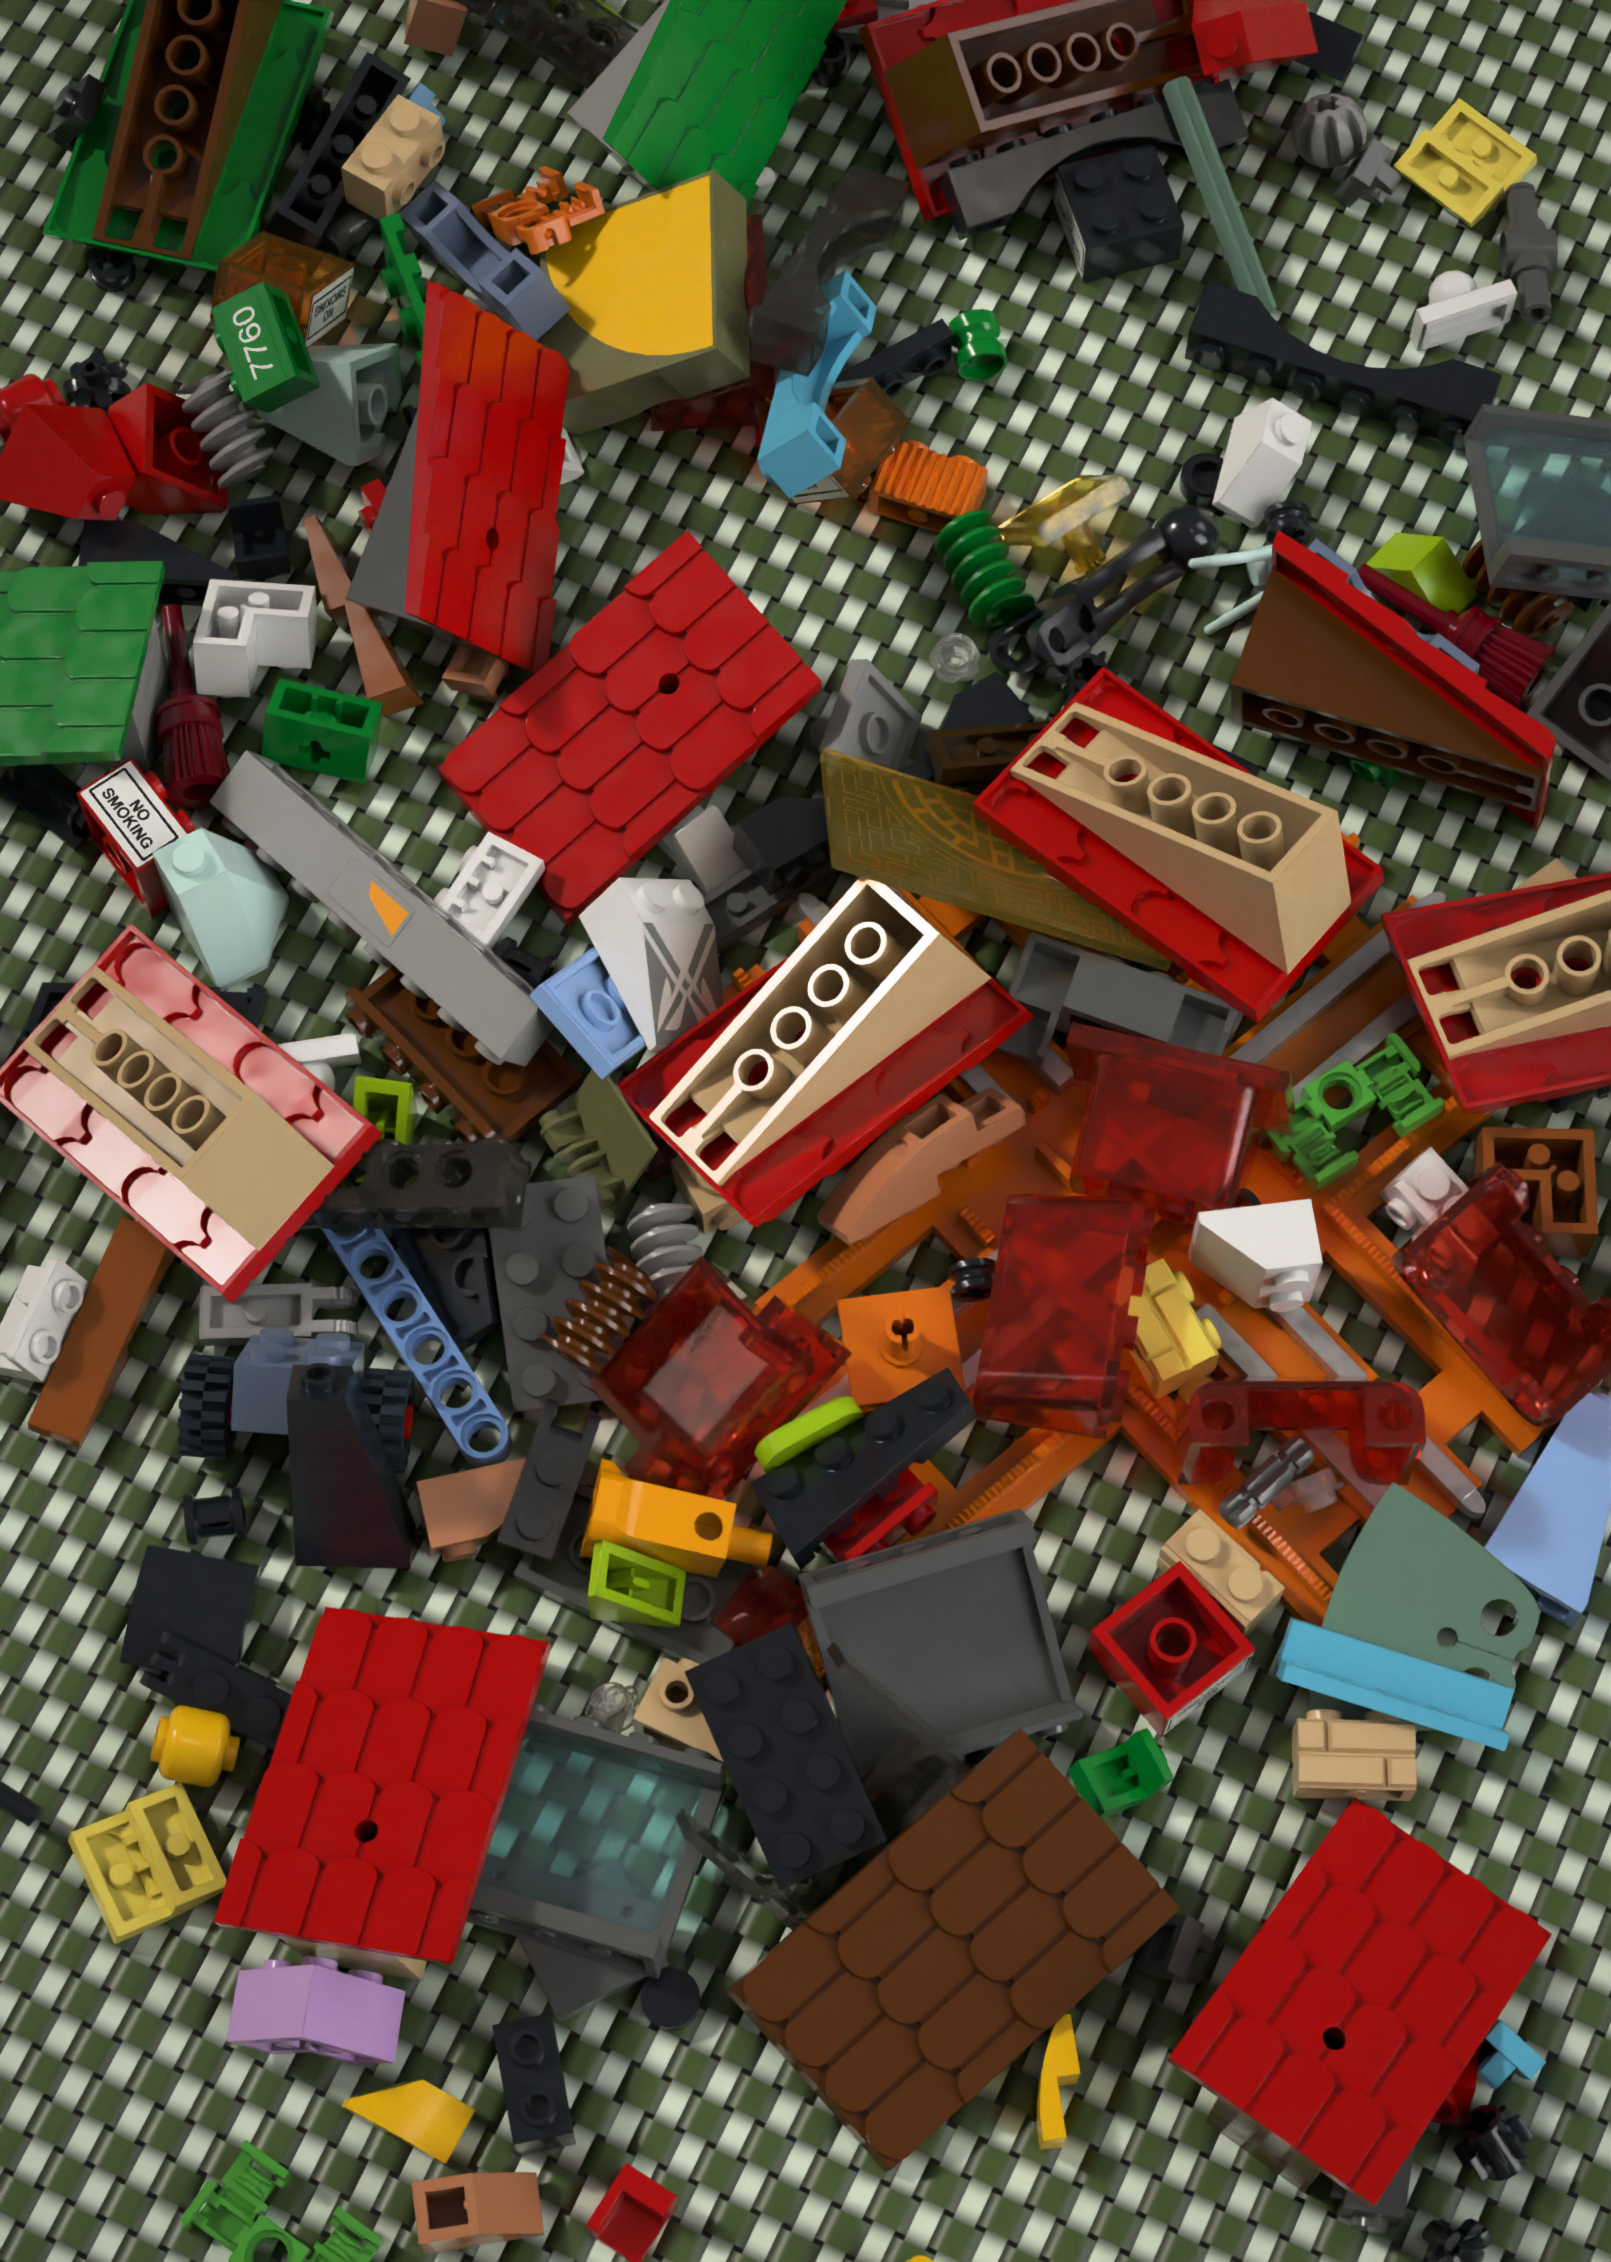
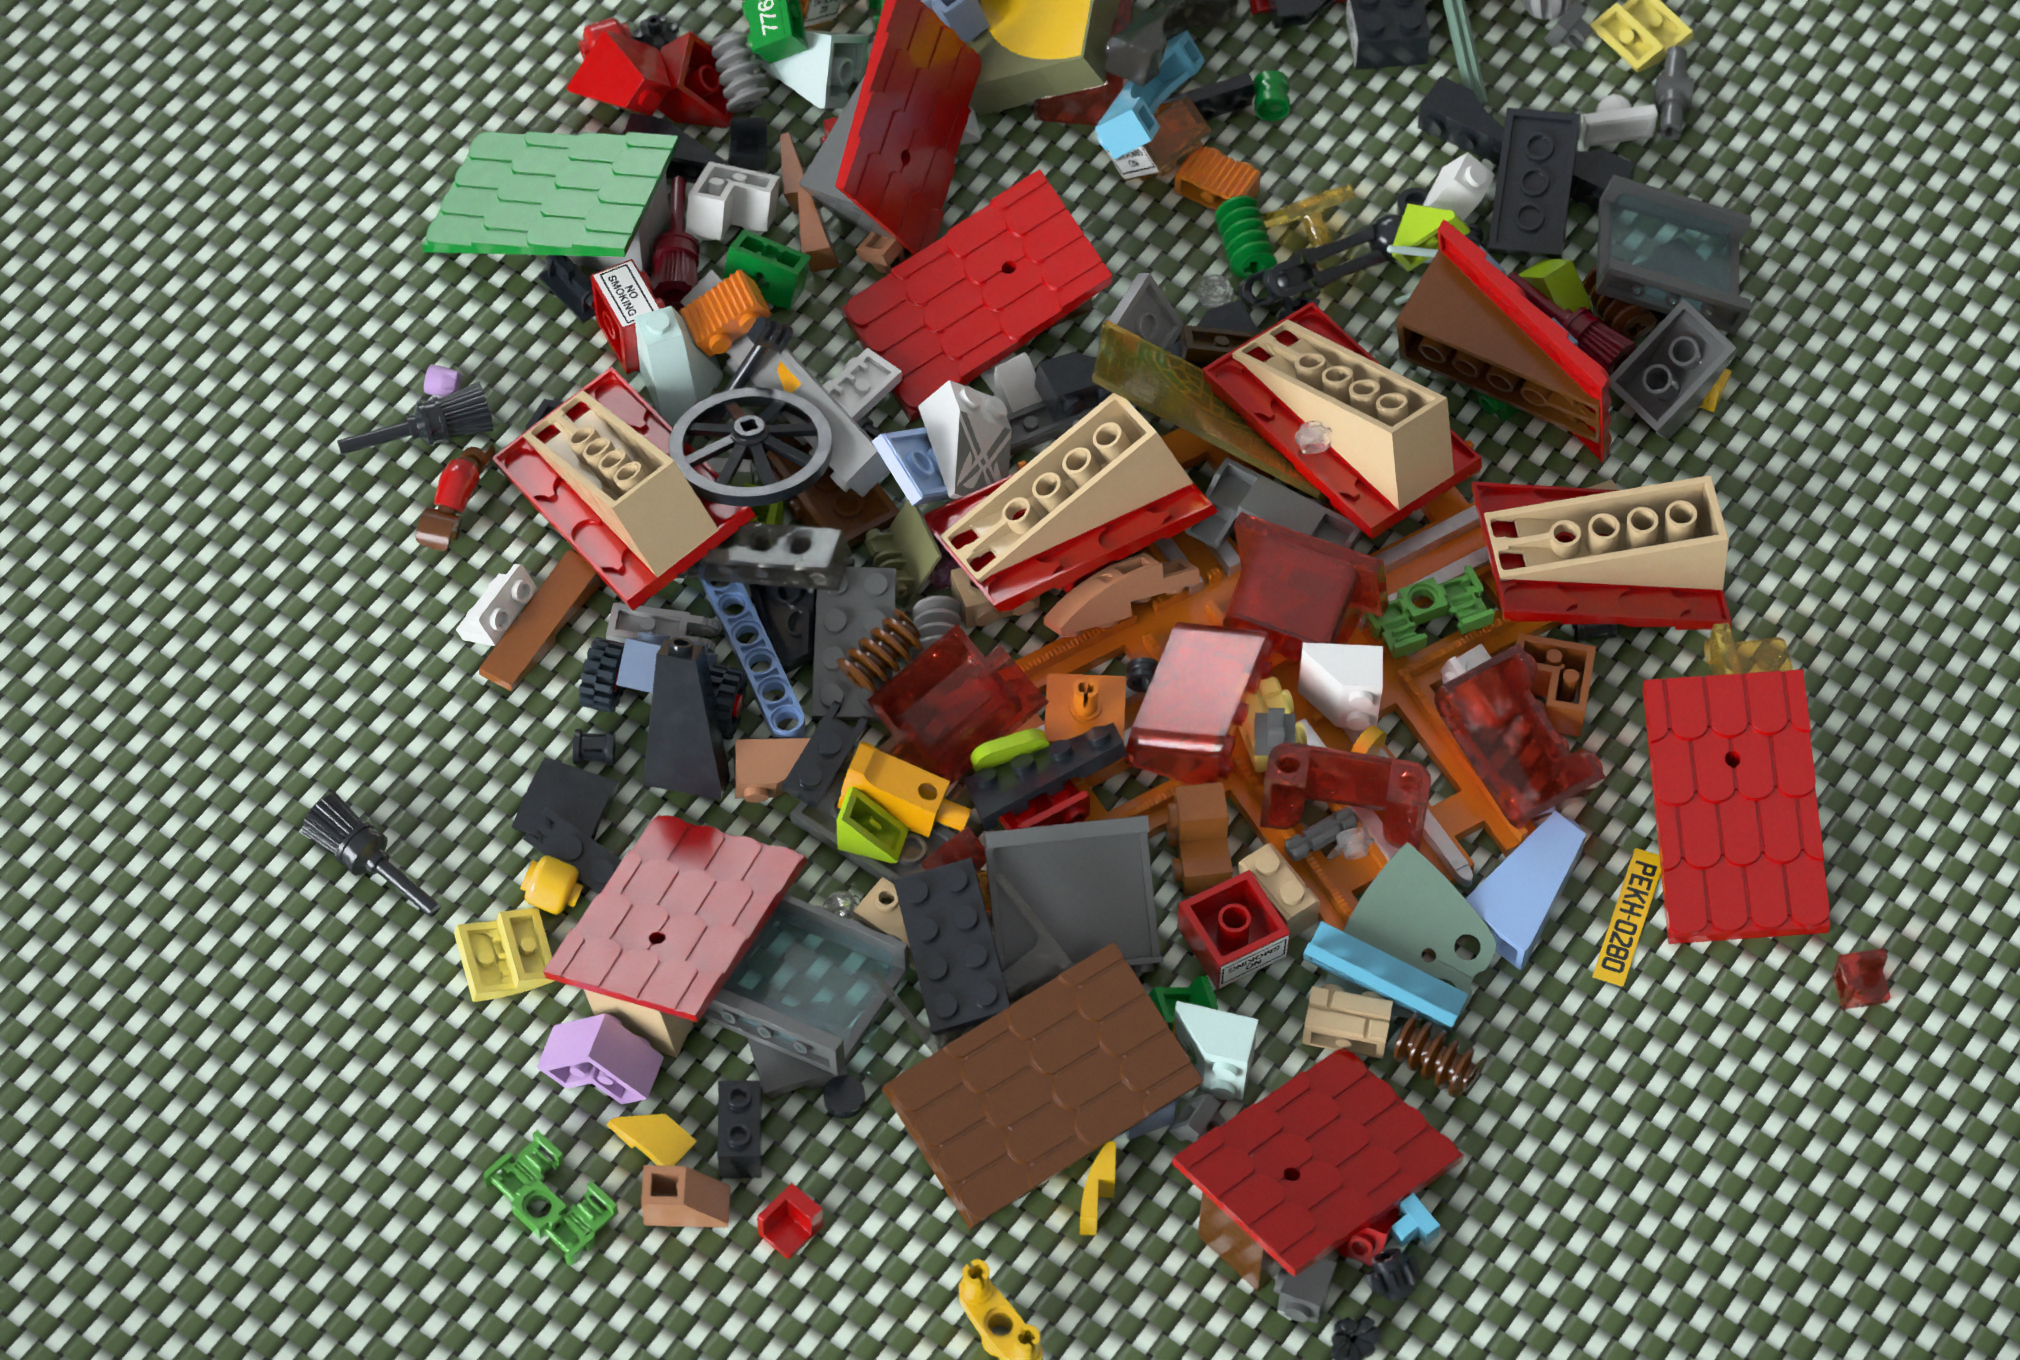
camera: 10 degrees right, 10 degrees down
none -> black wheel [669,387,833,507]
none -> orange brick [680,270,772,357]
none -> black hinge [696,316,793,424]
none -> dark orange brick [1166,782,1233,897]
none -> light aqua slope [1173,1001,1258,1101]
none -> dark grey tile [1254,708,1296,757]
none -> clear plate [1295,421,1333,454]
none -> yellow tile [1351,725,1387,766]
none -> lime slope [1392,204,1471,272]
none -> reddish brown piece [1393,1012,1486,1098]
none -> black plate [1488,107,1581,259]

